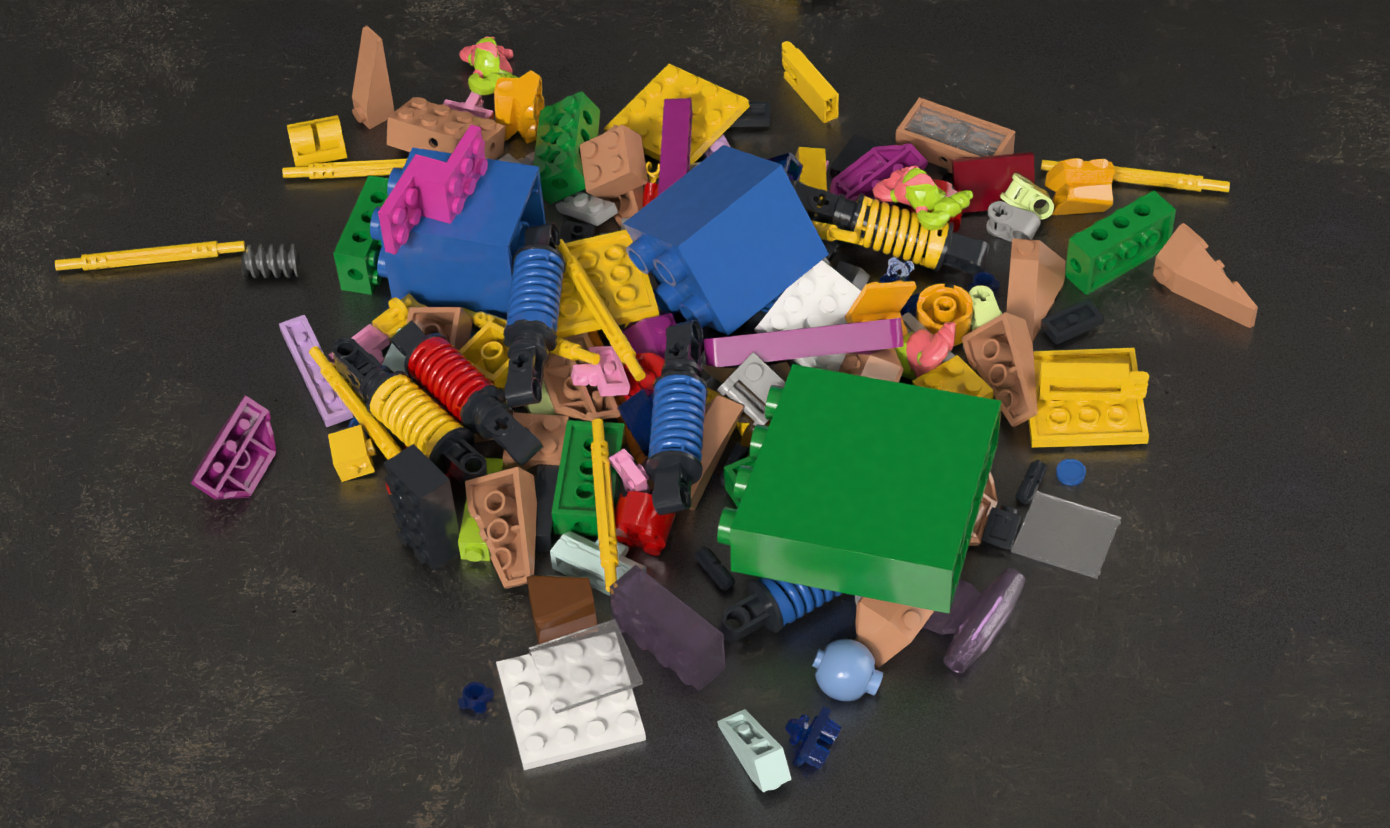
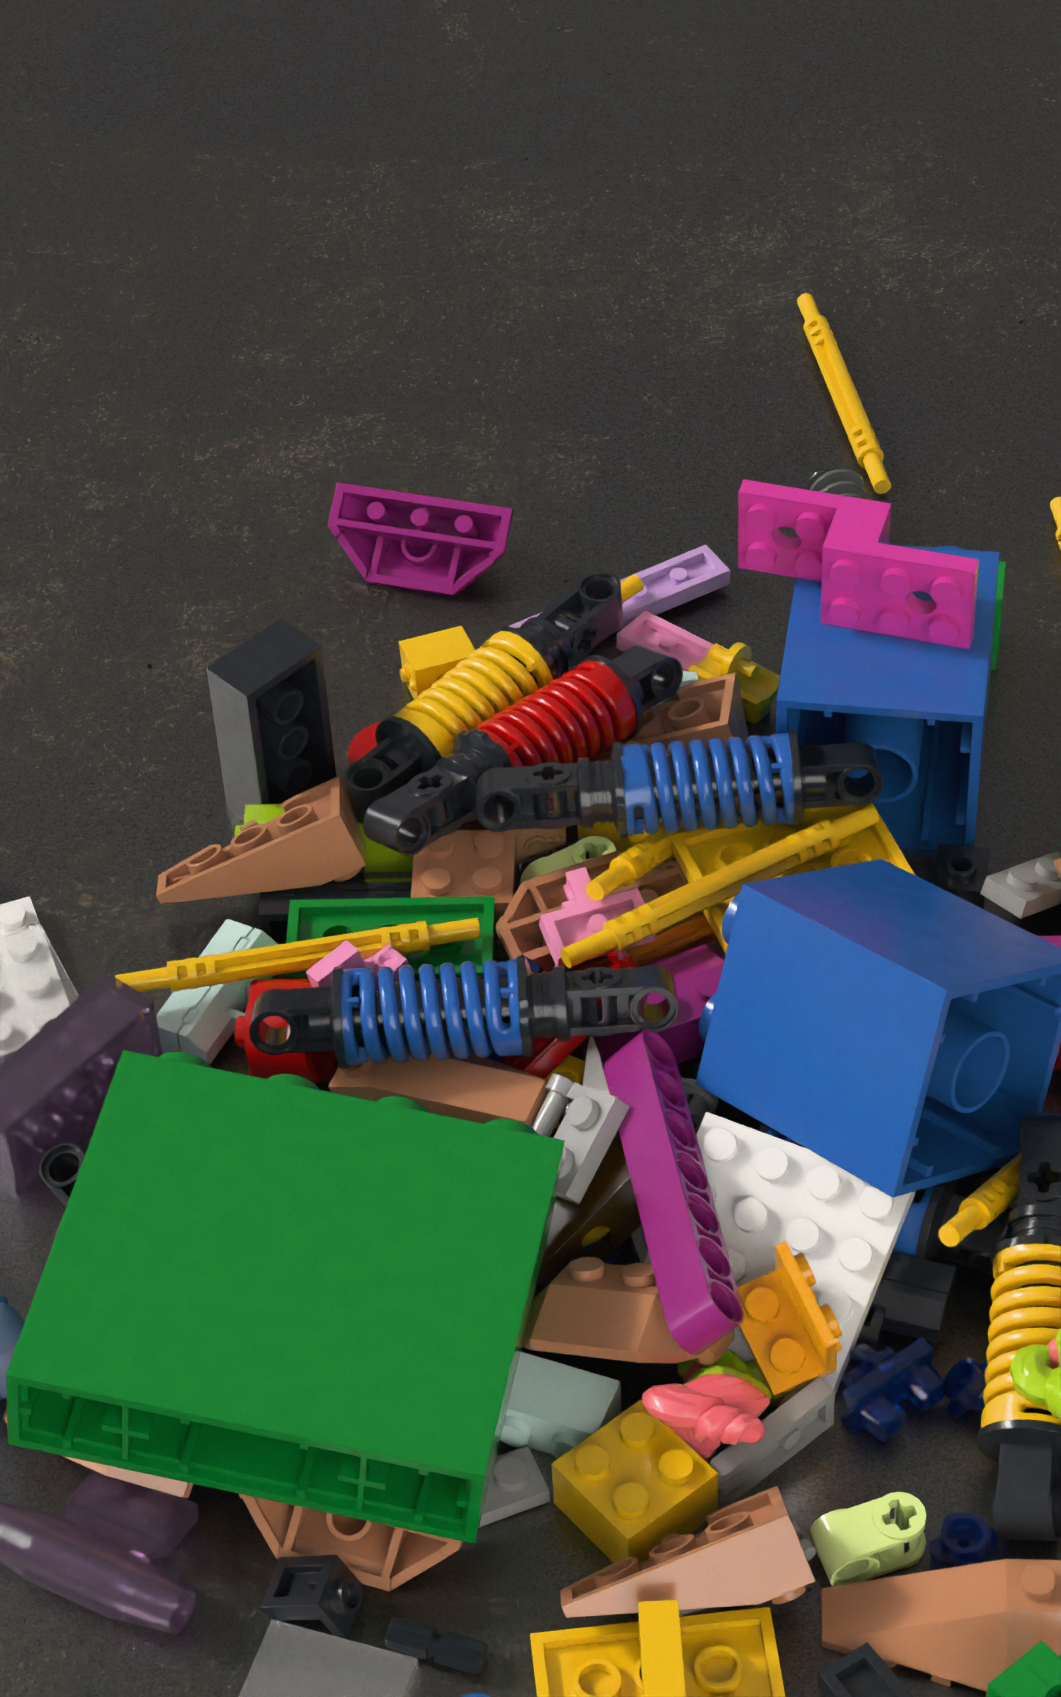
camera: 85 degrees right, 5 degrees down
reddish brown piece [526,575,599,648] -> none
light orange brick [916,284,973,347] -> none

